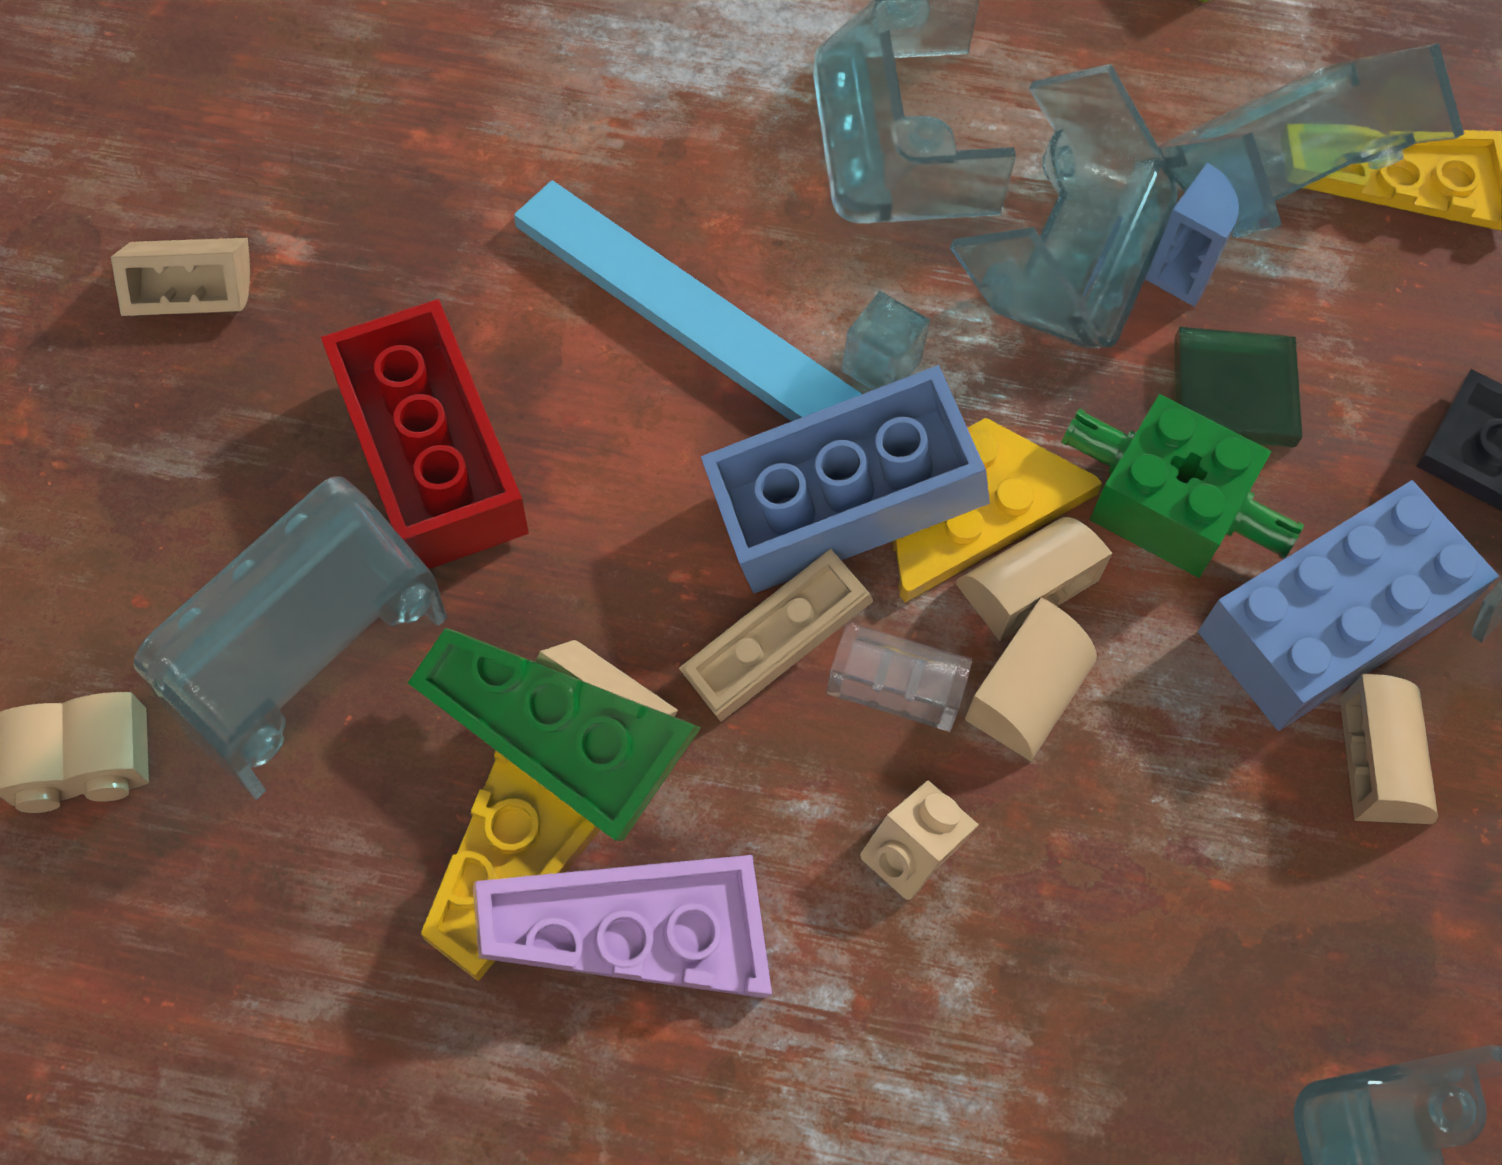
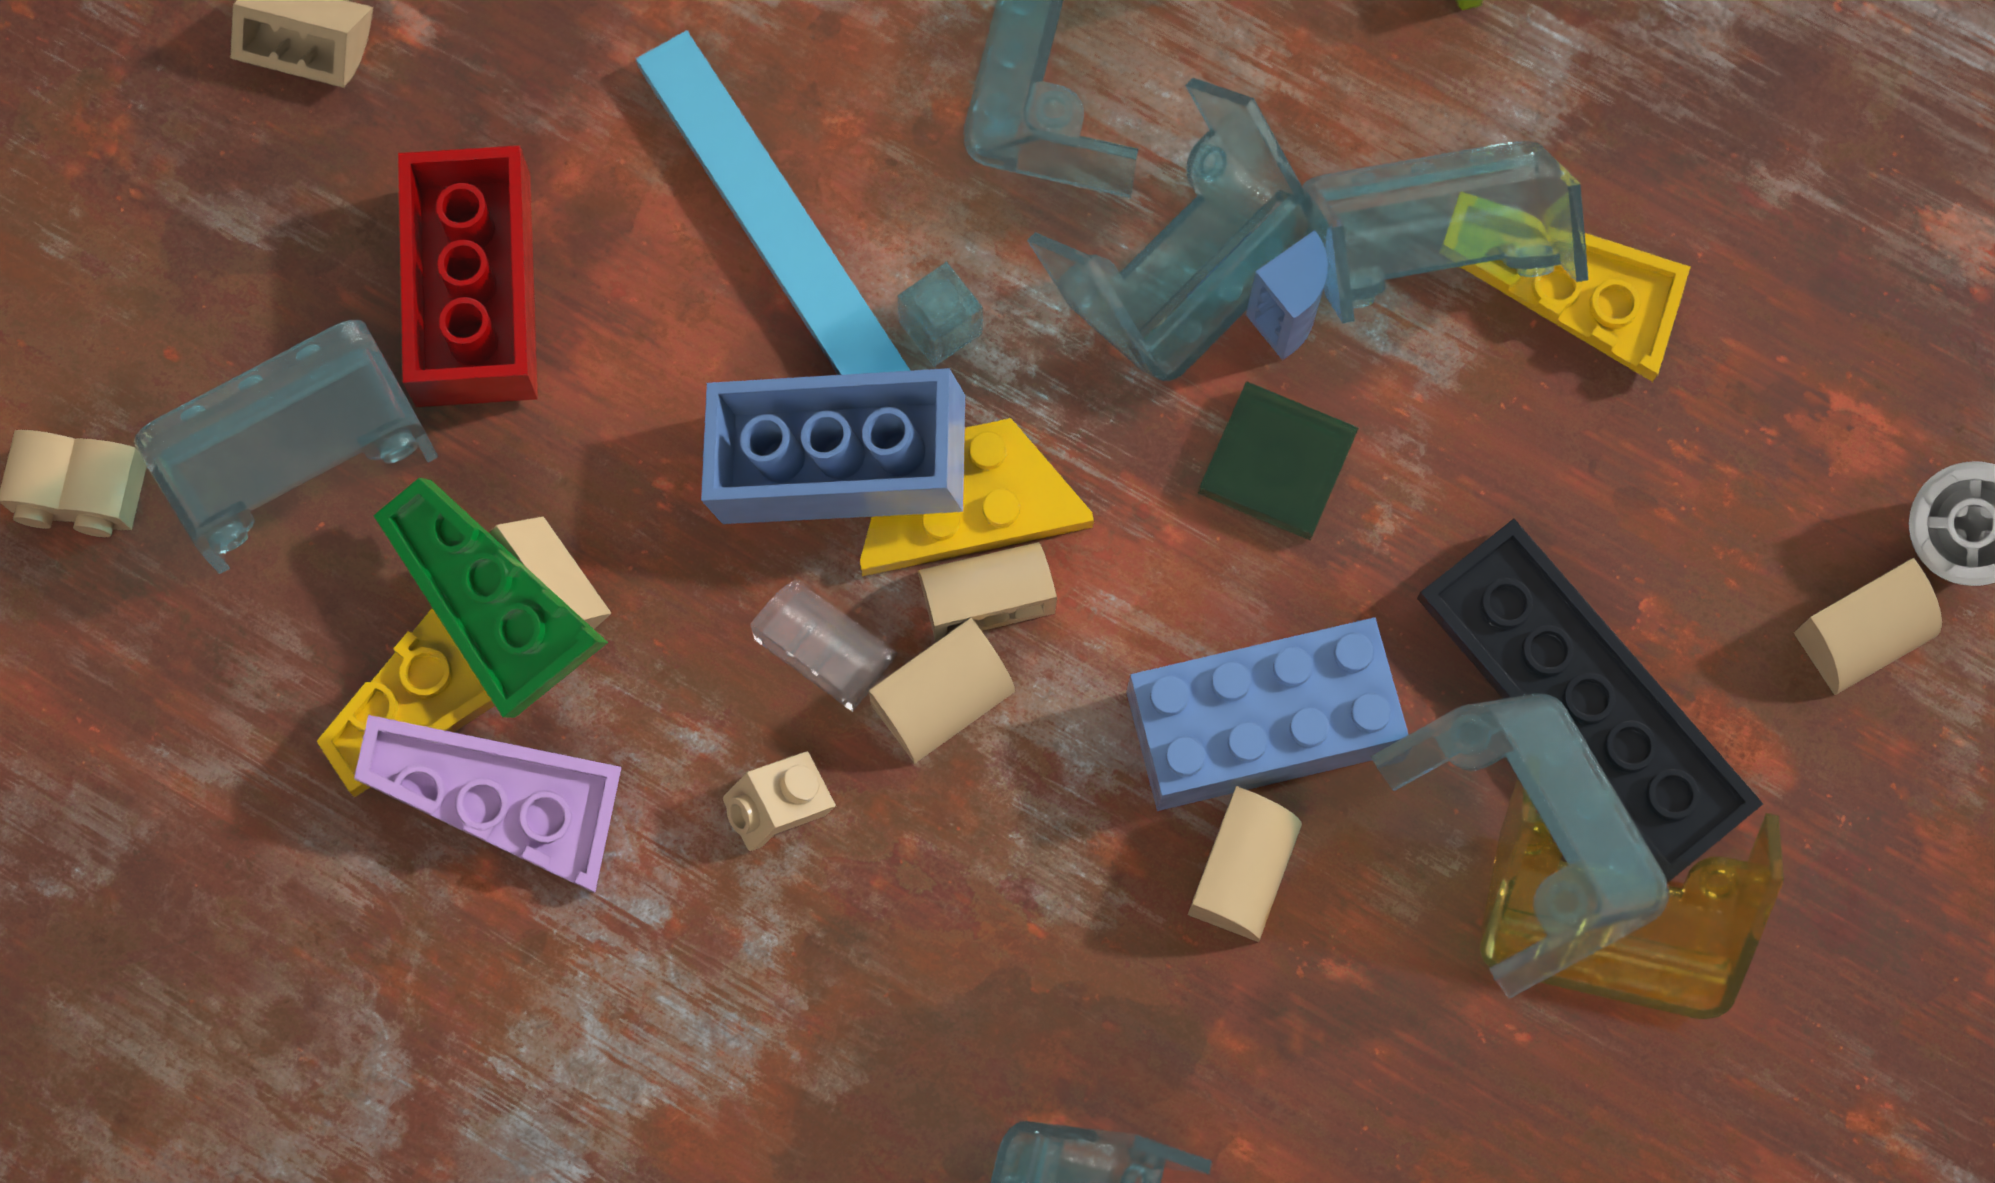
camera: 20 degrees right, 10 degrees up
tan tile [679,548,873,722] -> none
green brick [1061,394,1304,578] -> none

